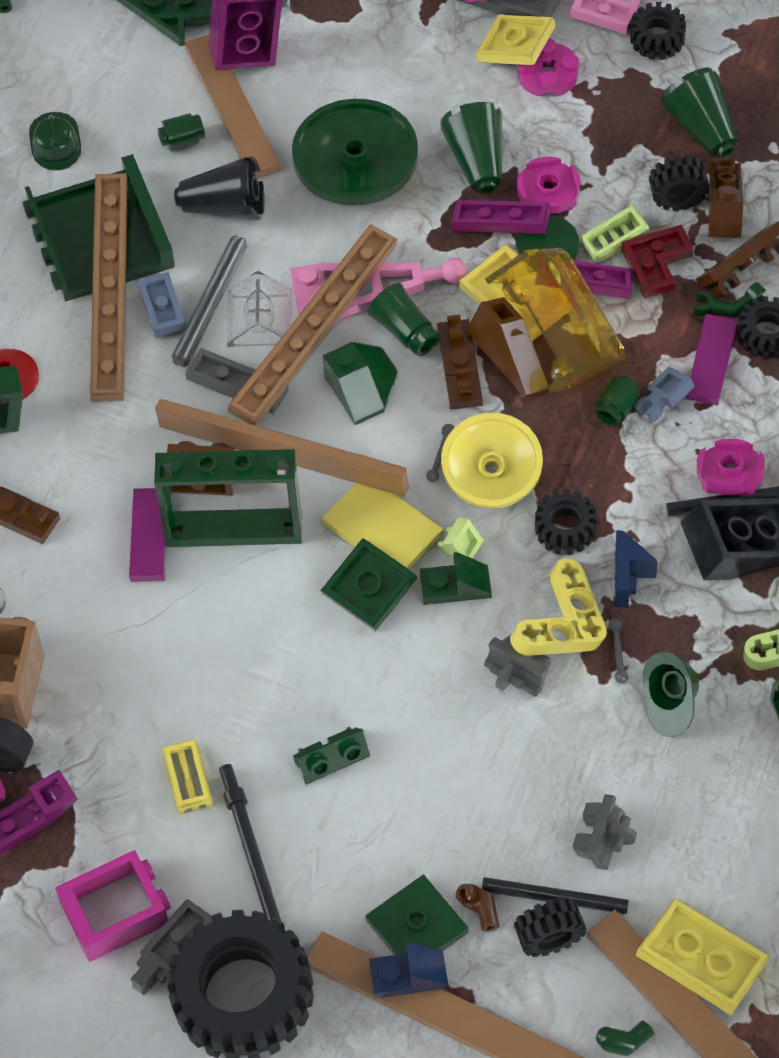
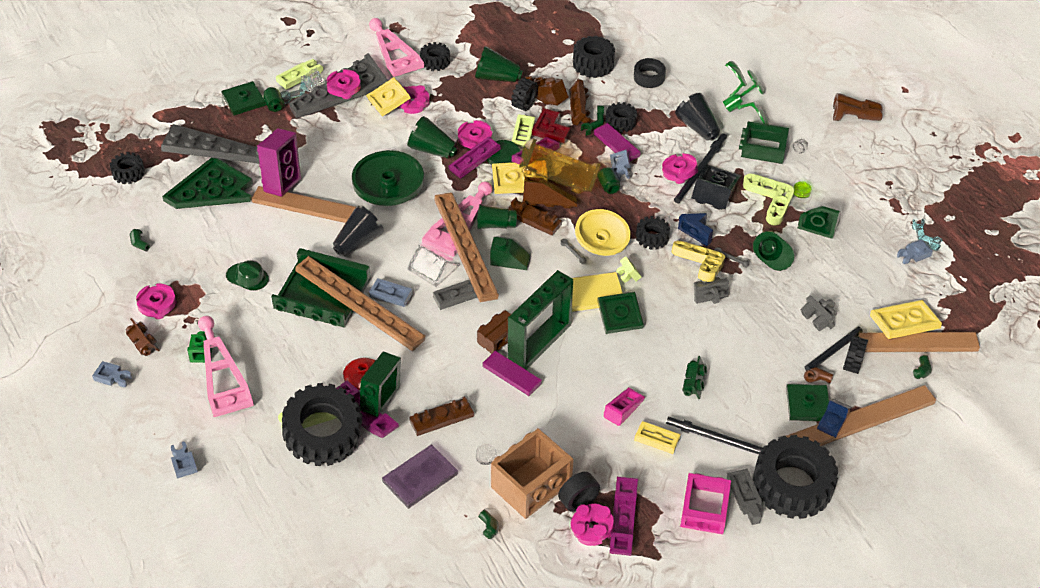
camera: 55 degrees left, 10 degrees down
medium nougat tile [155,399,409,497] -> none
dark green brick [157,113,205,151] -> none
dark grey axle [172,235,247,367] -> none
dark green slope [420,552,492,605] -> none
none -> dark pink slope [604,387,645,426]

